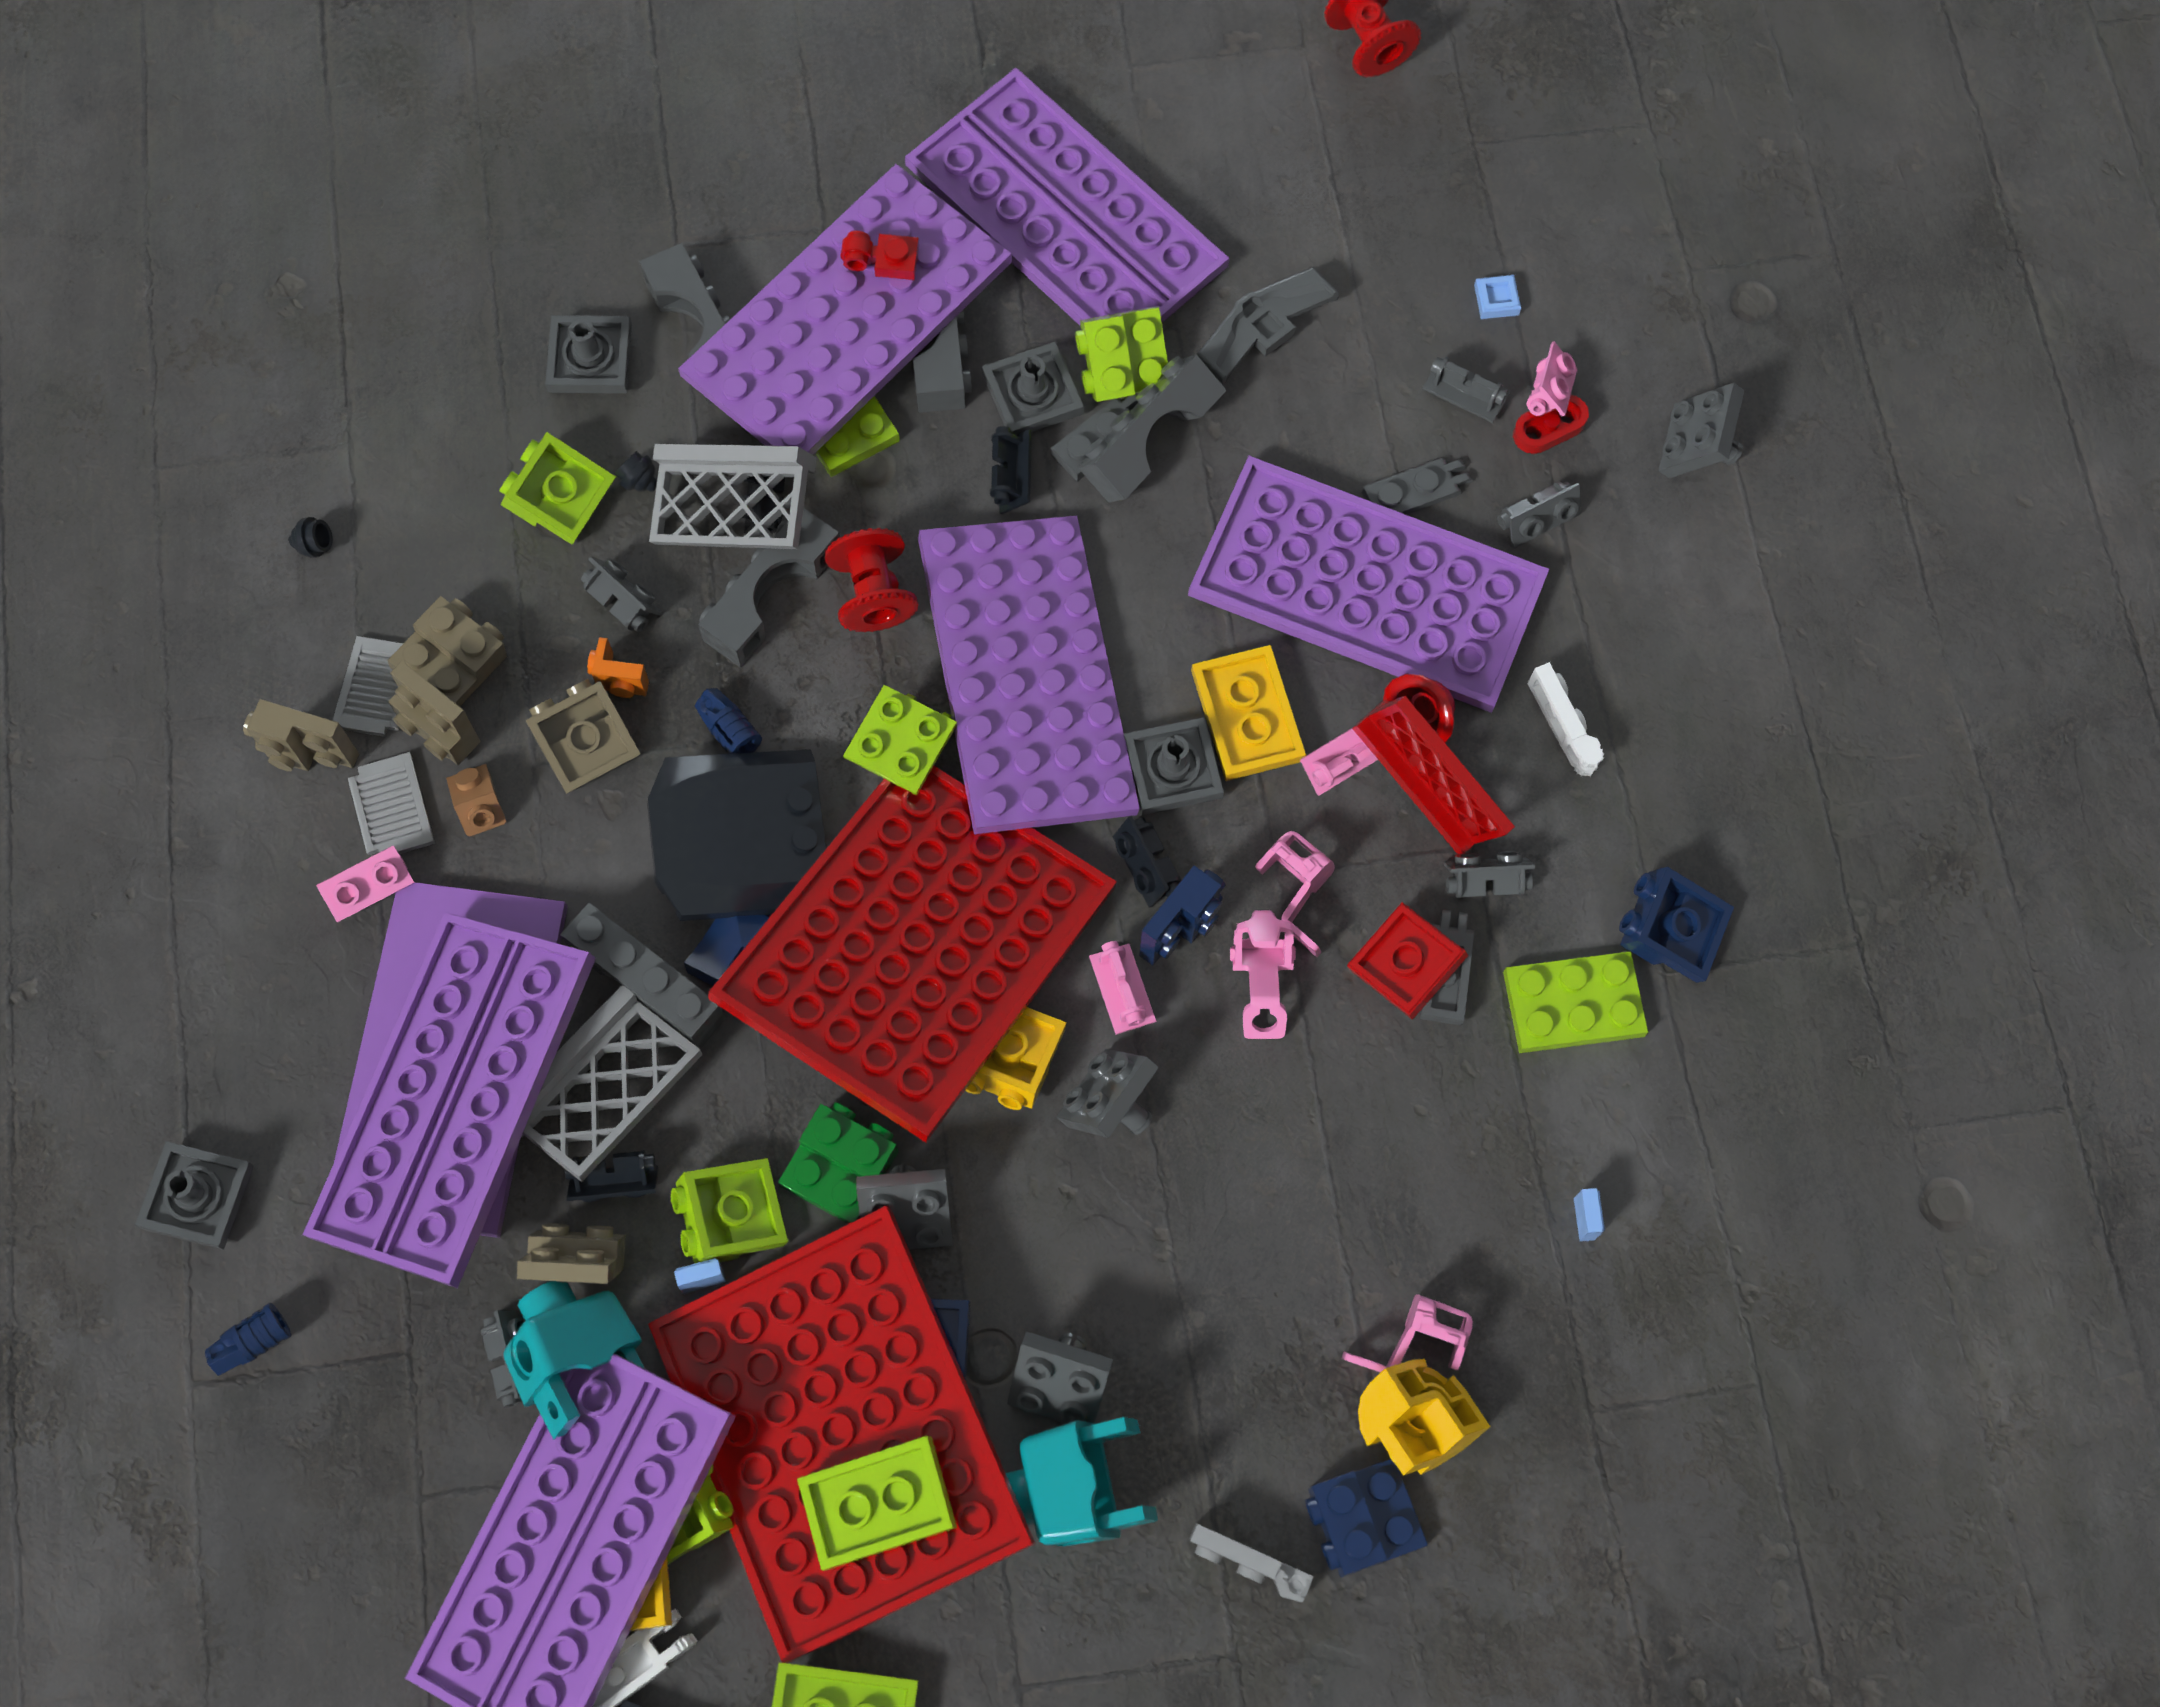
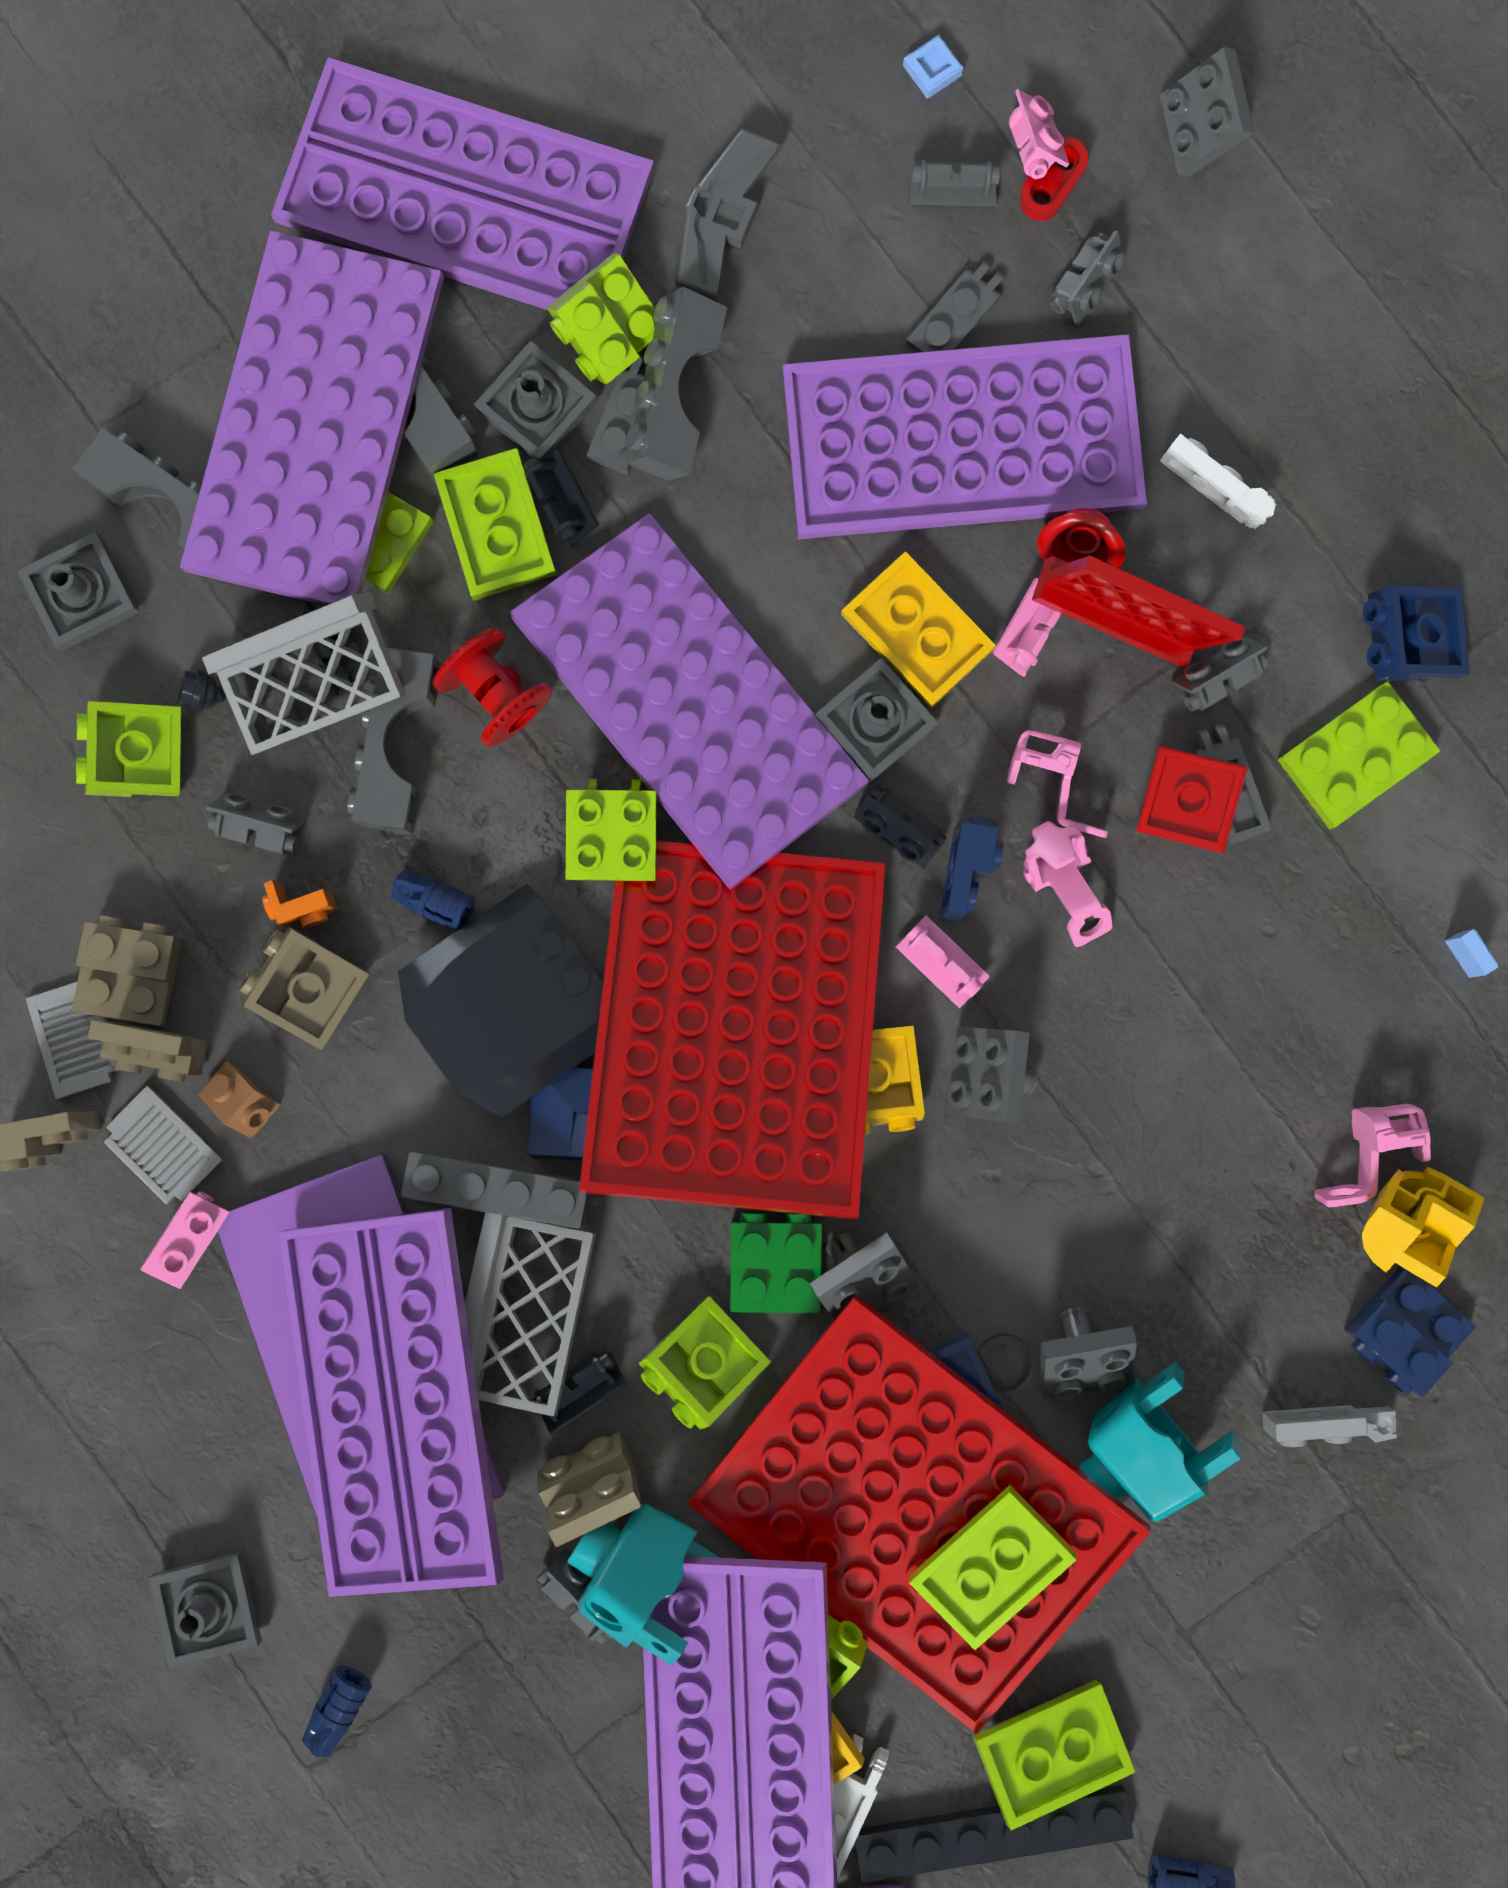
camera: 25 degrees left, 15 degrees up
light blue tile [674,1258,726,1294] -> none
red plate [840,231,919,280] -> none
none -> lime plate [433,448,557,601]

